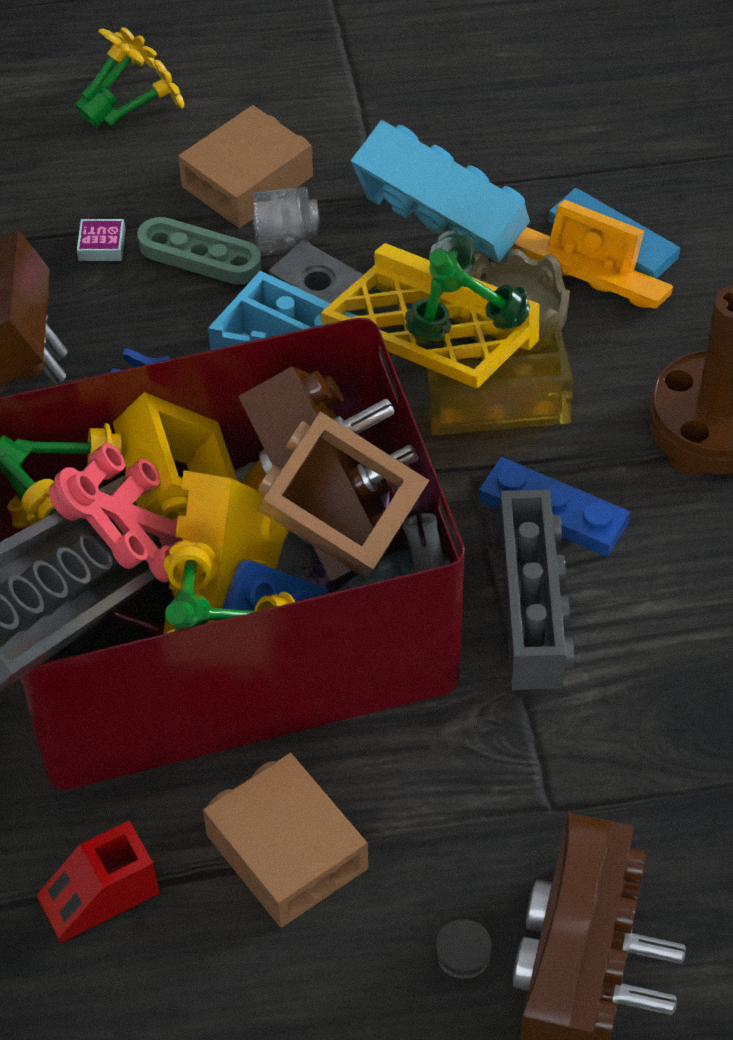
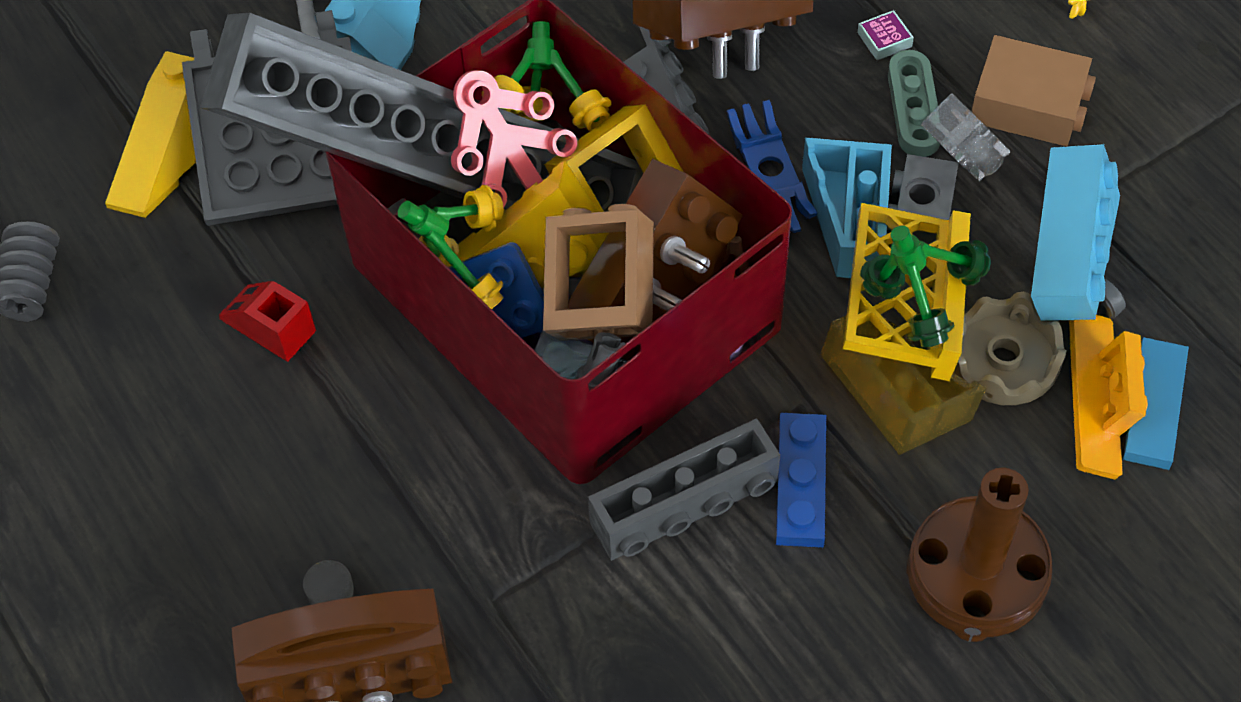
camera: 65 degrees right, 5 degrees up
medium nougat brick [203,753,368,928] -> none

